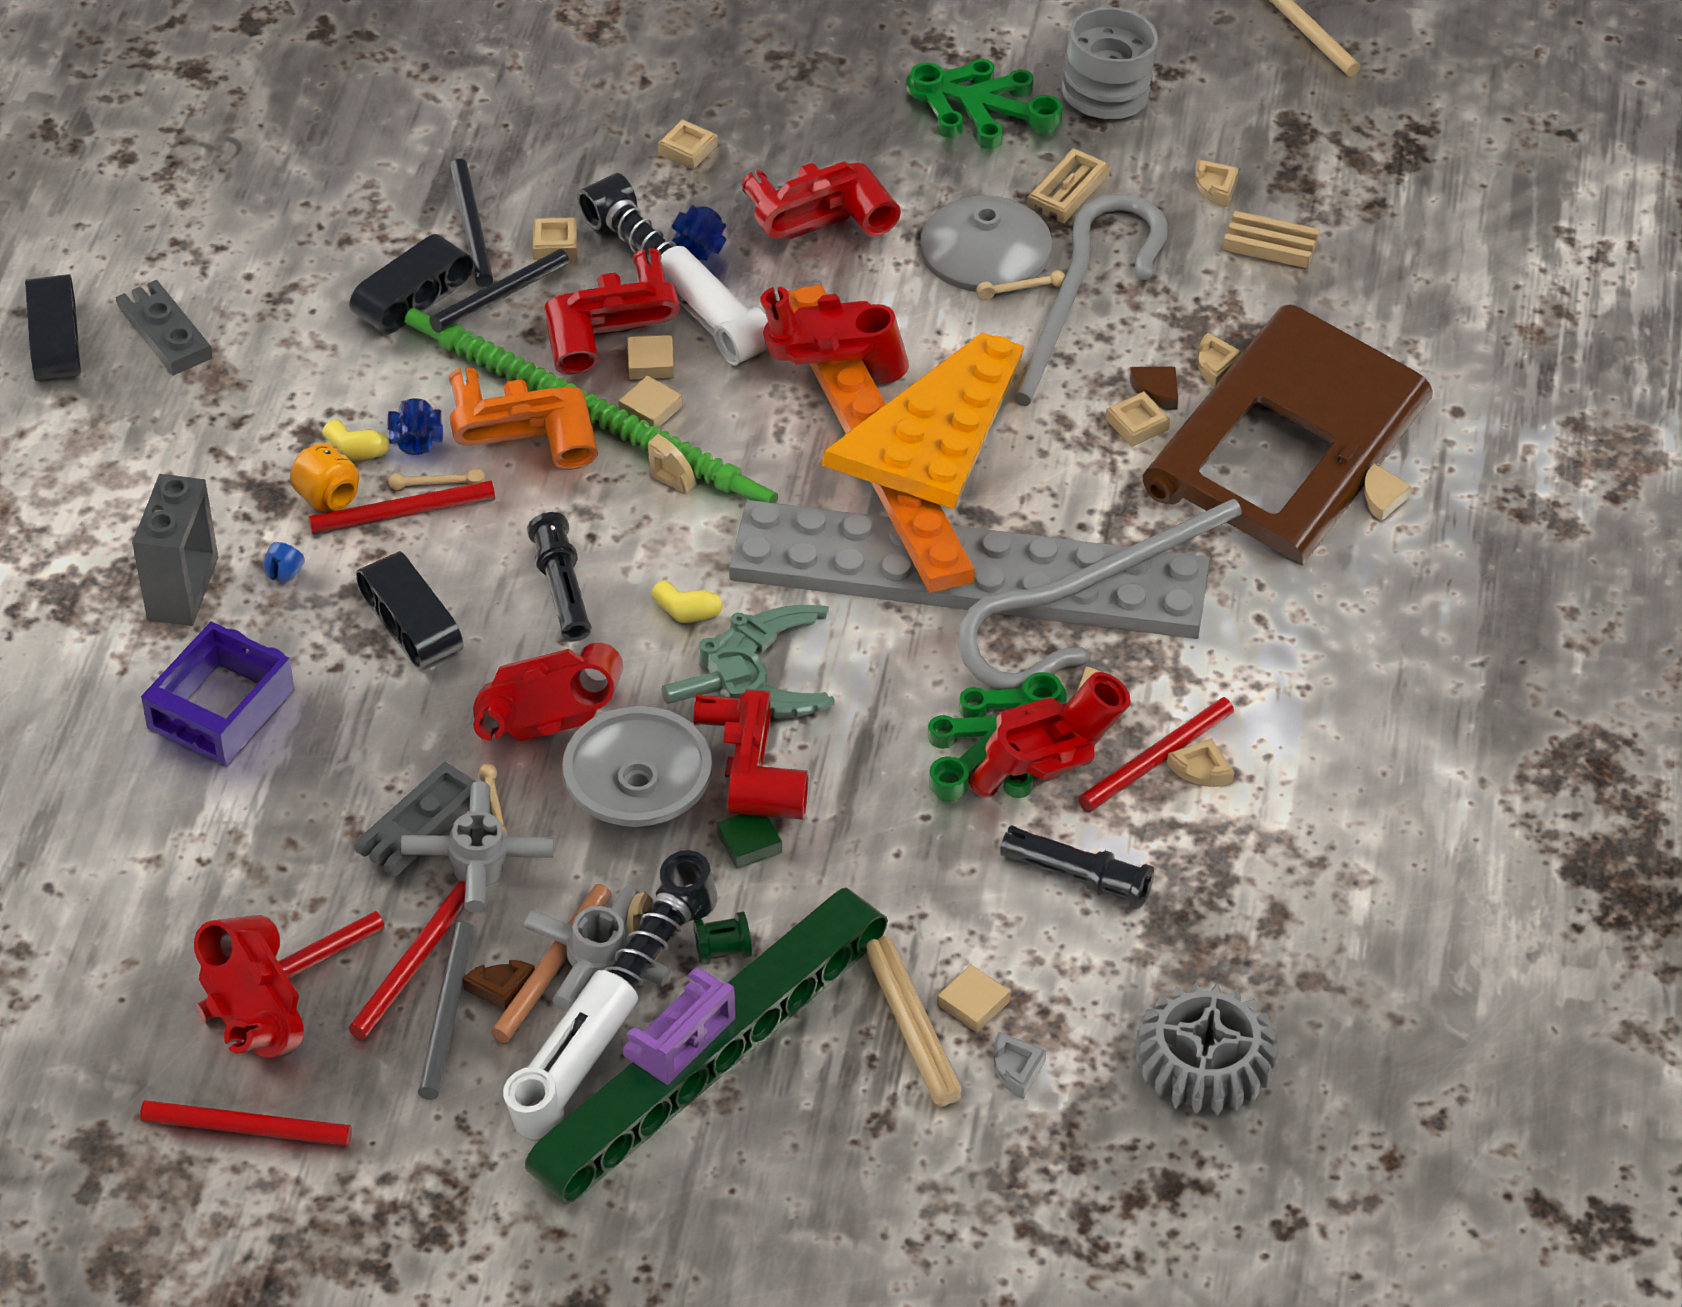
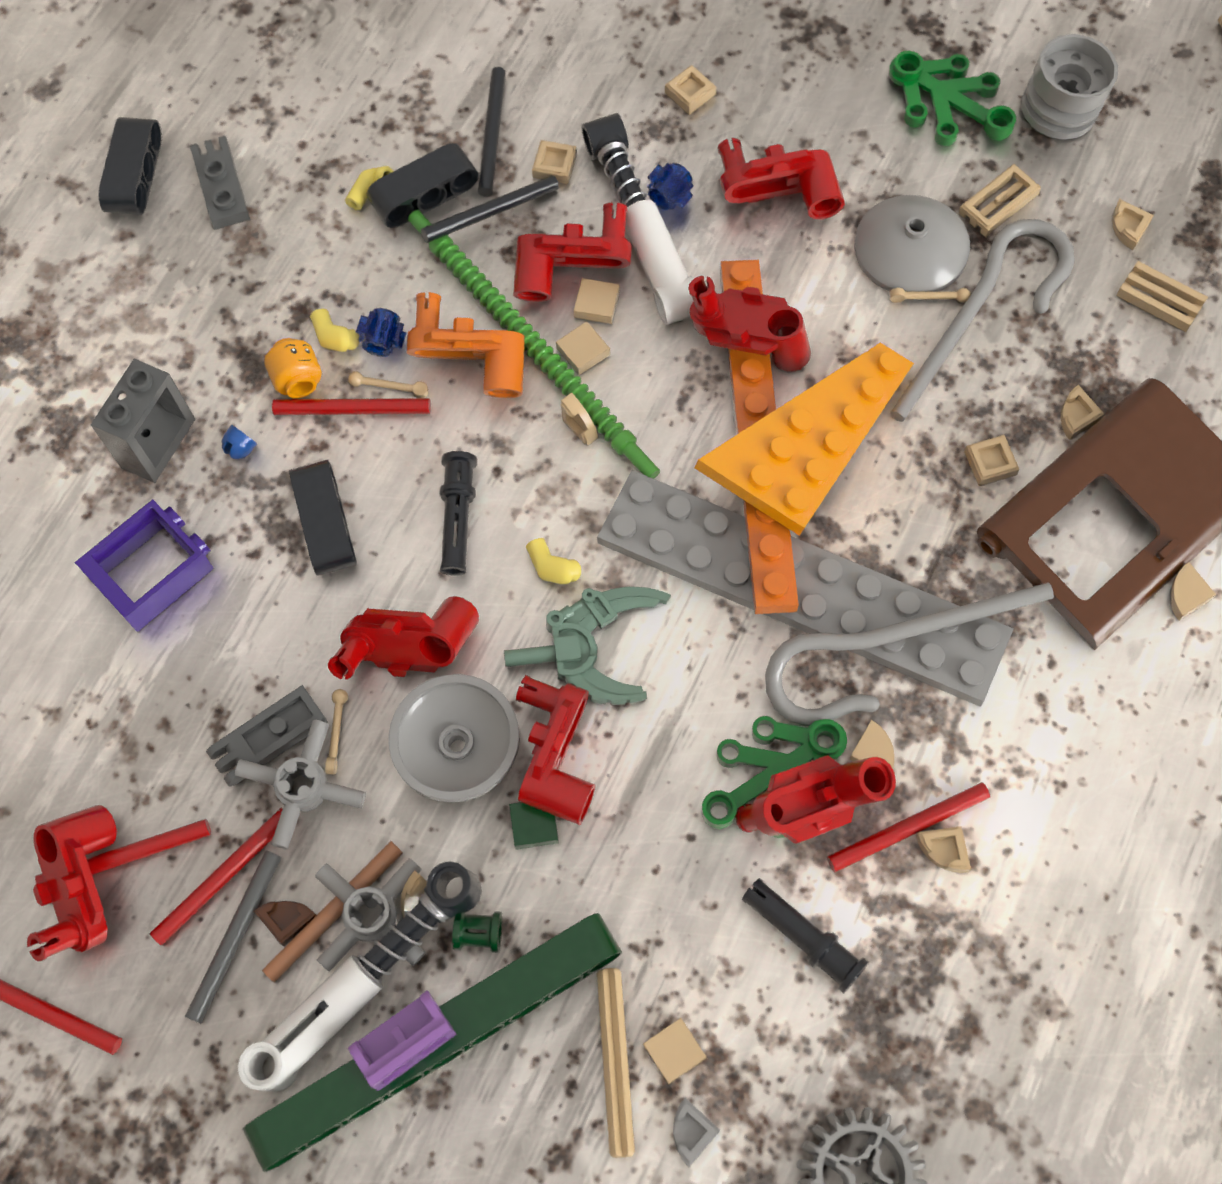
camera: 20 degrees right, 20 degrees up
reddish brown tile [1129,366,1178,410] -> none
none -> light yellow arm [345,166,394,210]

